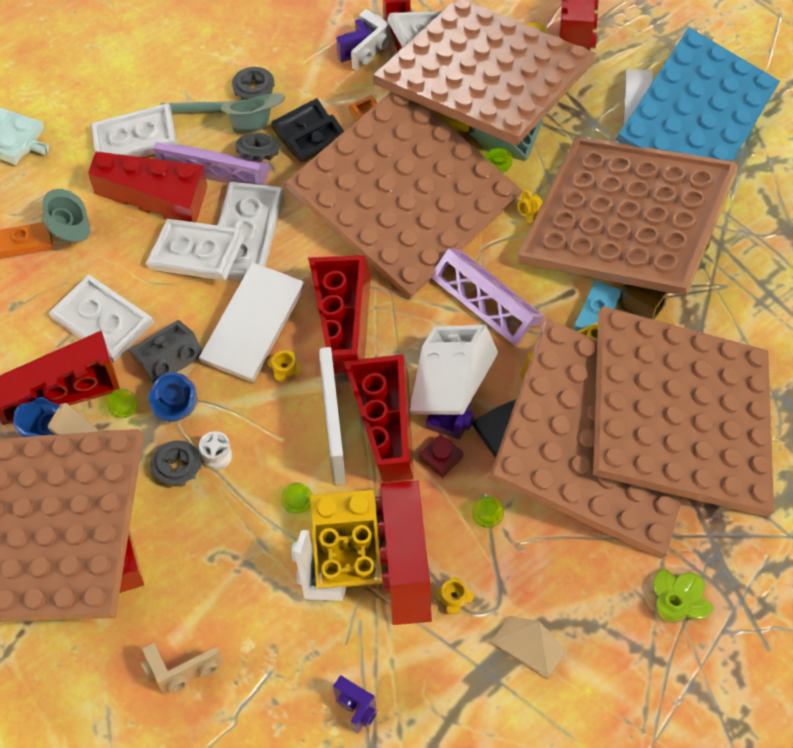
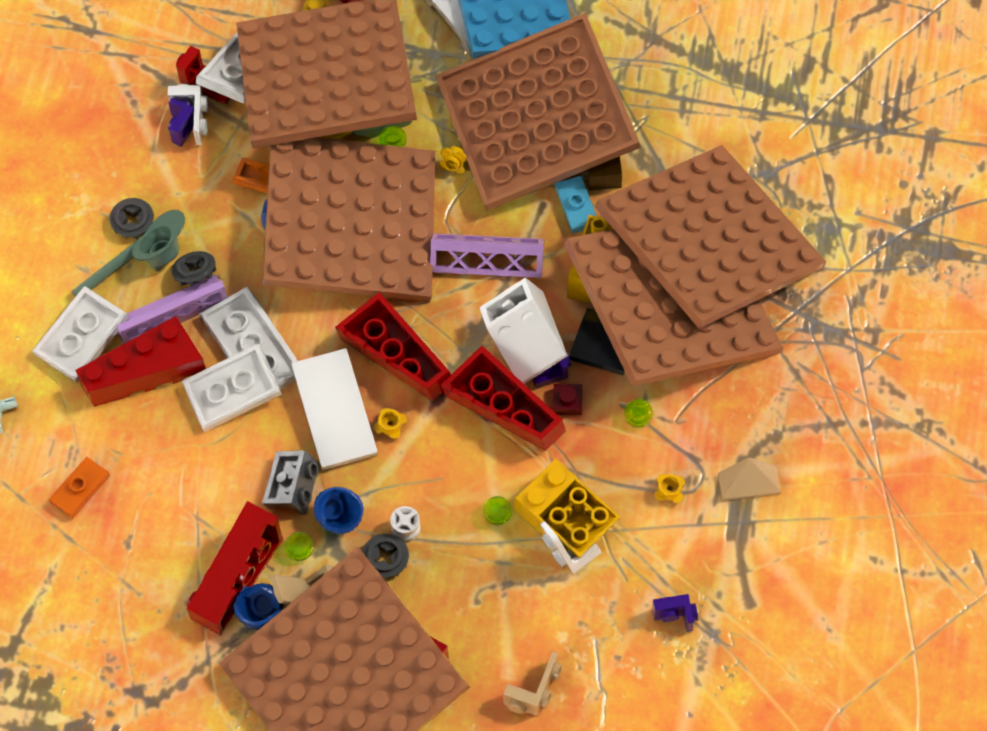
camera: 40 degrees left, 5 degrees up
sand green piece [42,189,91,242] -> none
white tile [49,275,154,363] -> none
black slope [271,98,344,162] -> none
white tile [319,347,346,486] -> none
red wedge [375,480,432,625] -> none
lime plate [653,568,714,623] -> none

